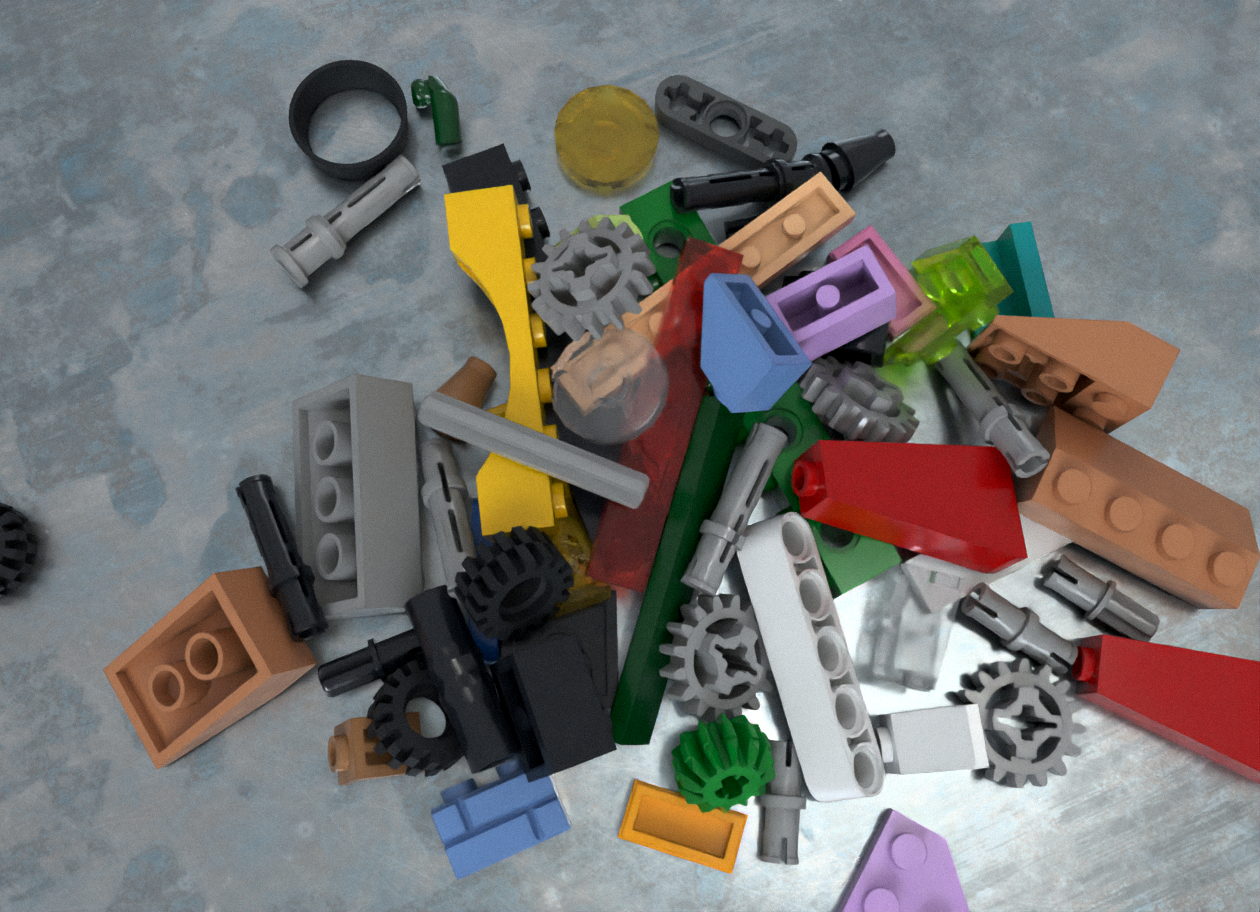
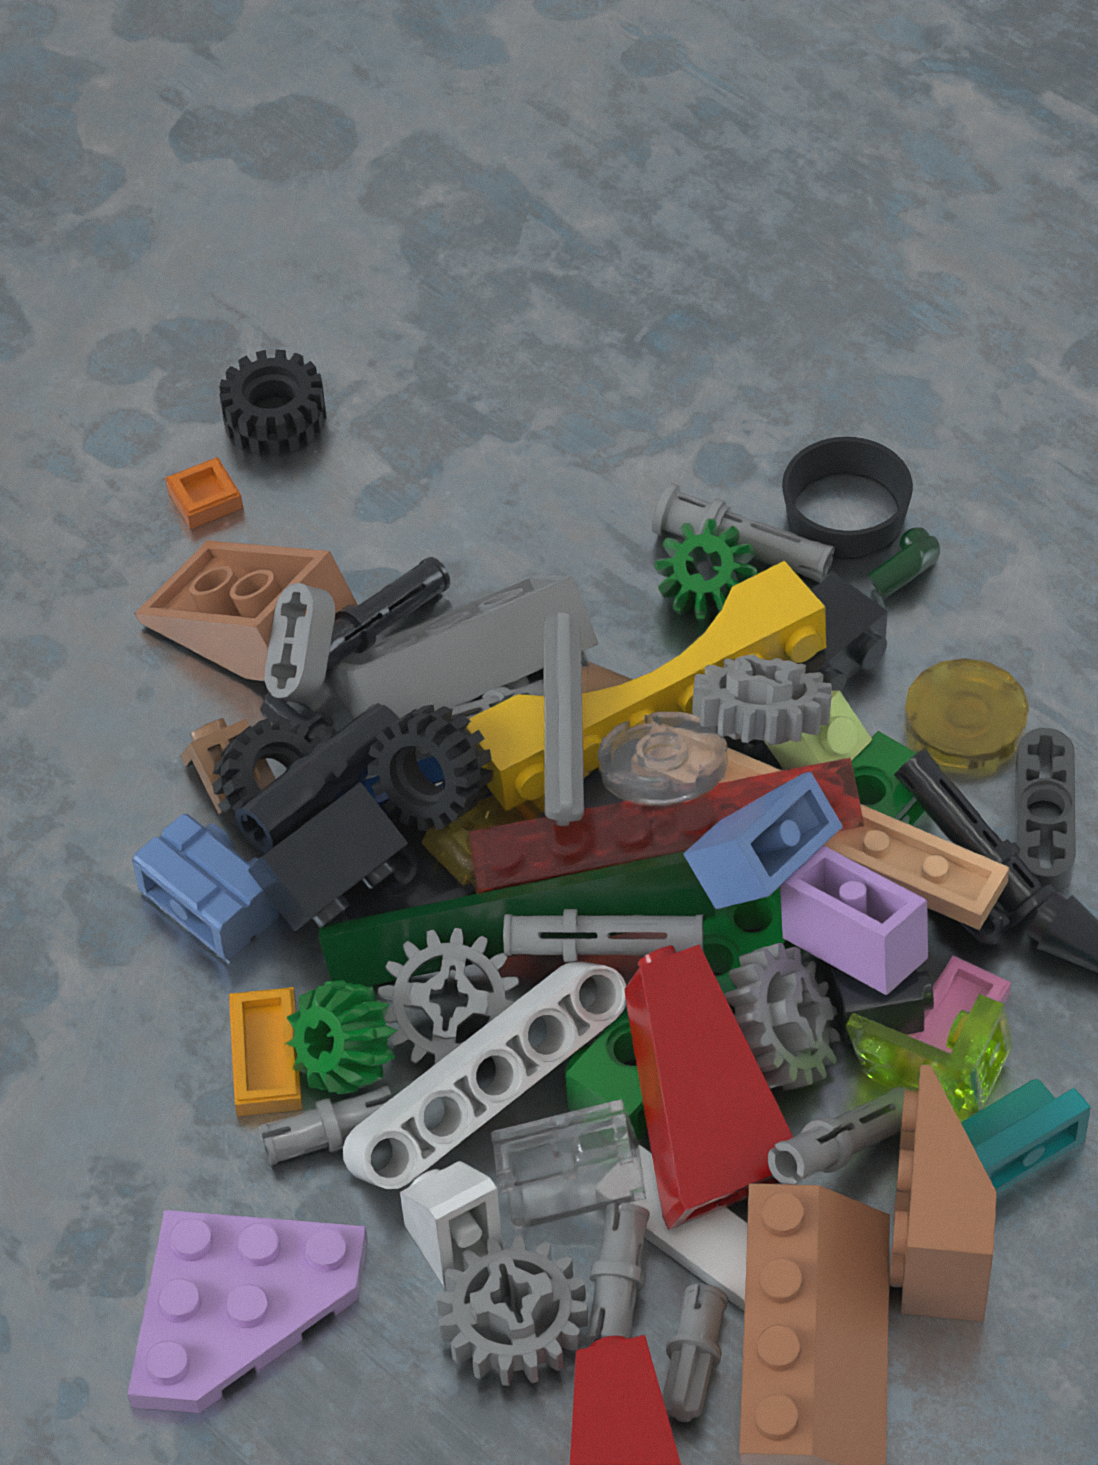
camera: 75 degrees right, 25 degrees down
none -> orange tile [165,457,243,530]
none -> light grey beam [265,583,335,704]
none -> green gear [655,518,758,623]

